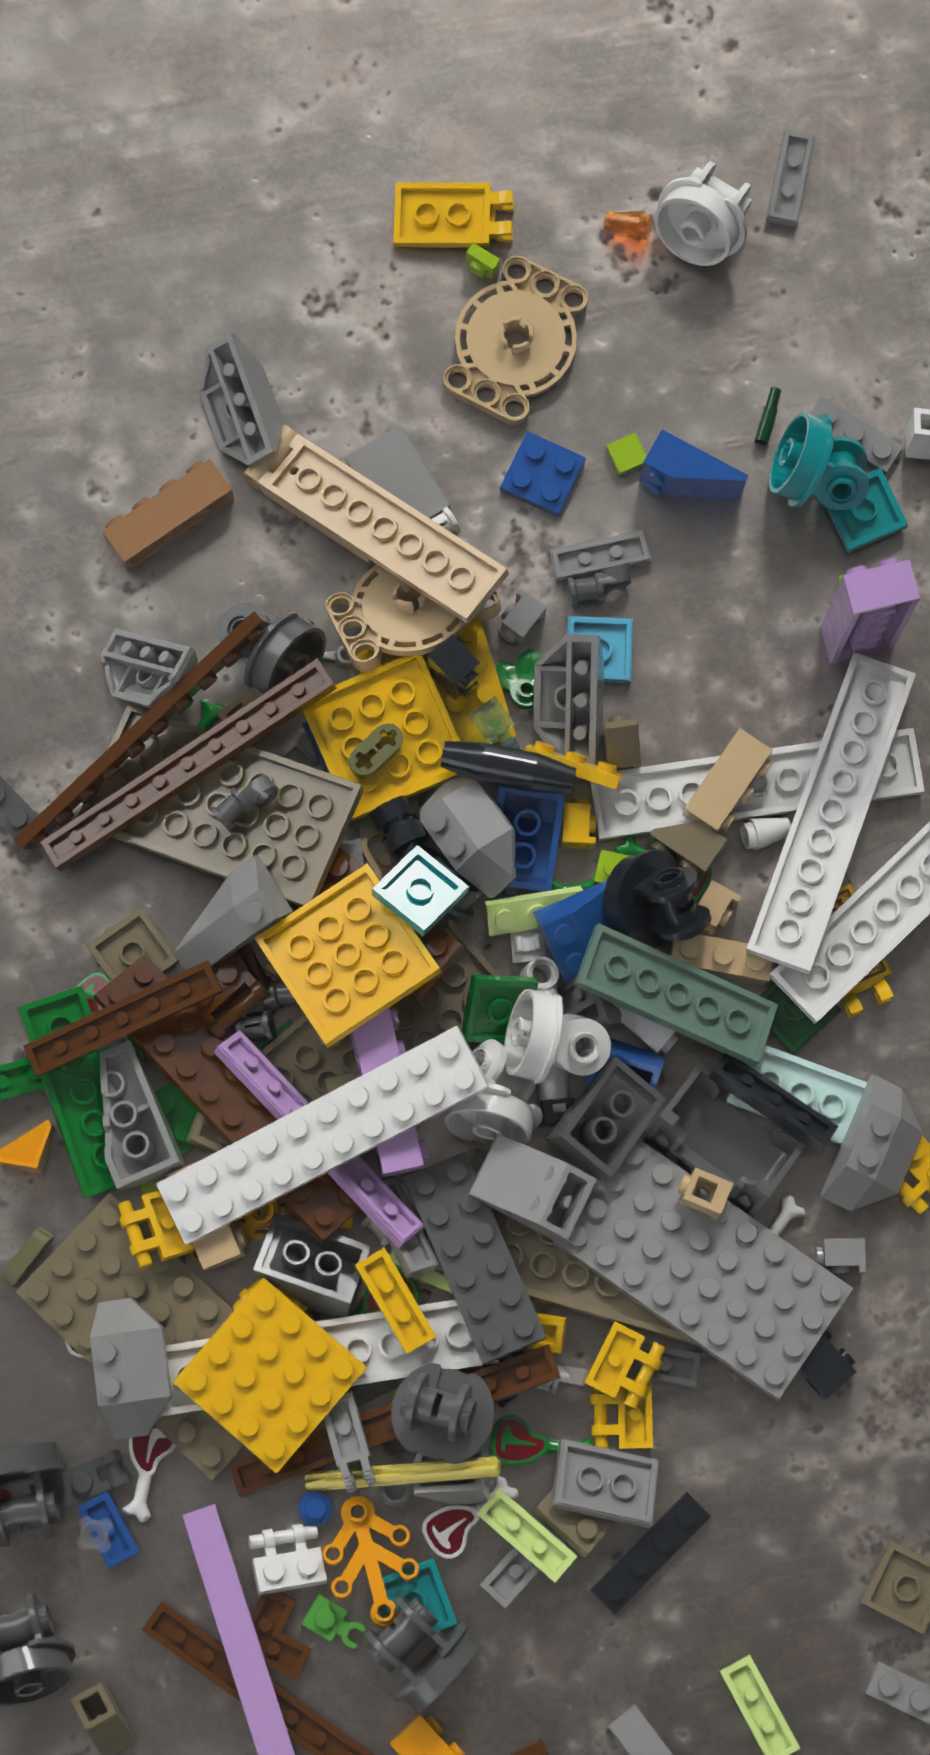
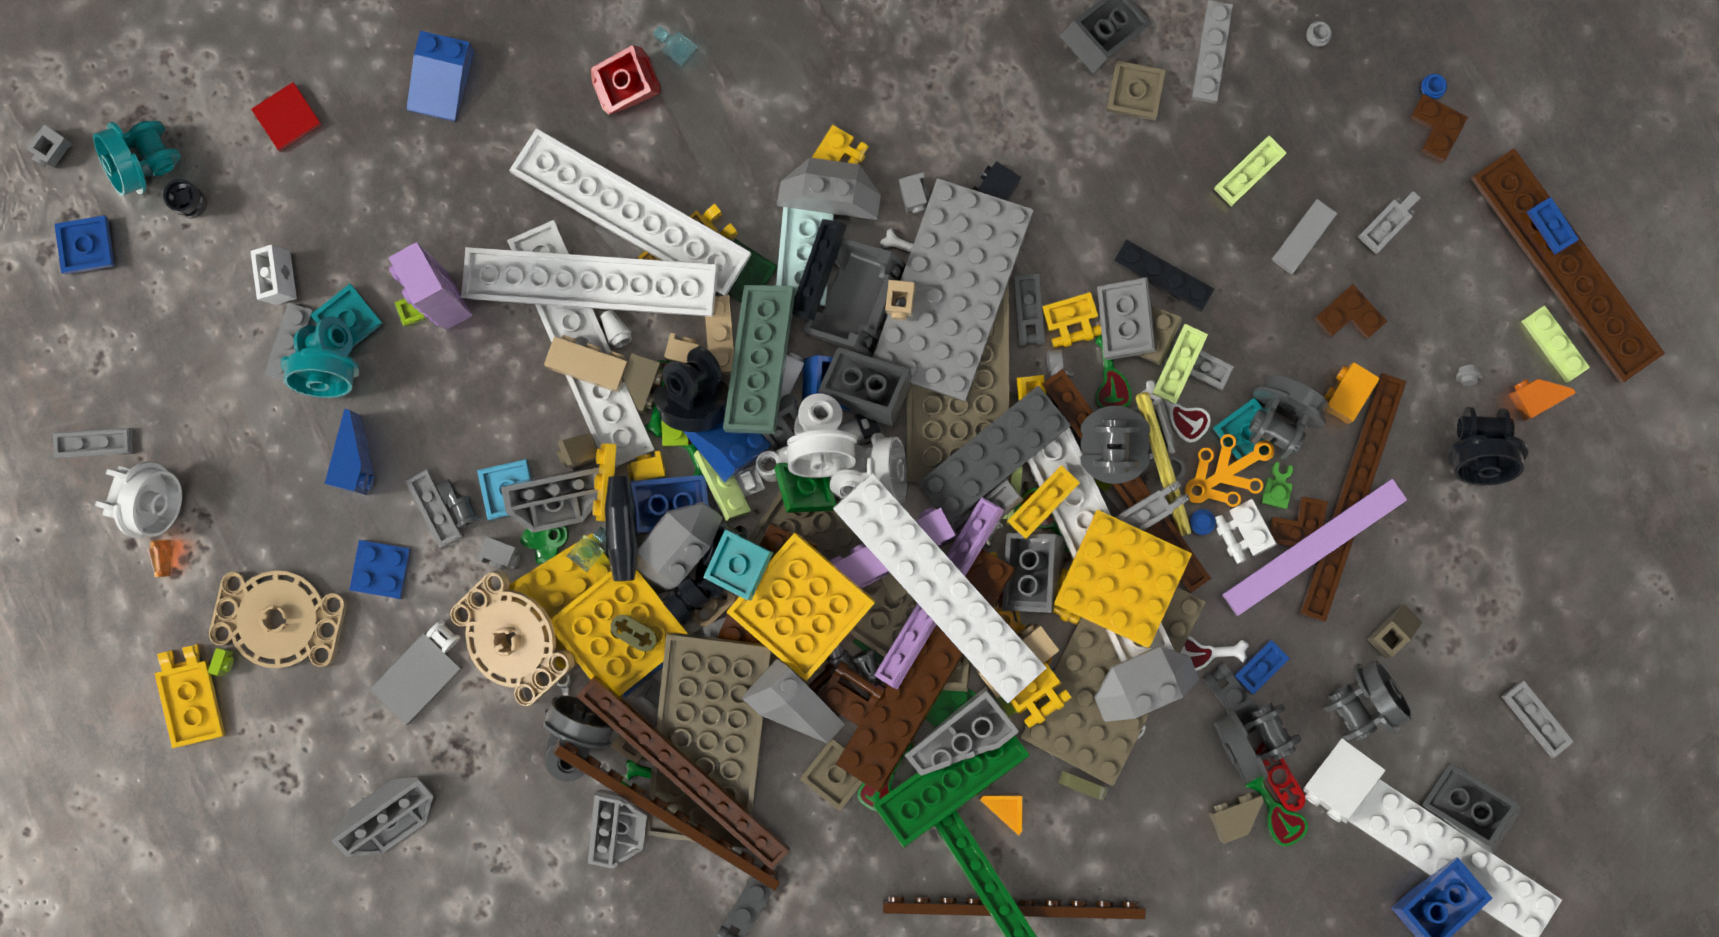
camera: 100 degrees left, 5 degrees up
reddish brown plate [23,960,223,1077] -> none
clear plate [77,1516,113,1553] -> none
medium nougat brick [102,459,234,571] -> none
dark grey connector [209,775,279,832] -> none
tan hinge [243,425,509,624] -> none
black brick [428,634,480,700] -> none
light grey slope [468,1134,597,1241] -> none
yellow plate [584,1321,666,1410] -> none
lime tile [606,432,647,476] -> none
dark green pin [754,387,781,445] -> none

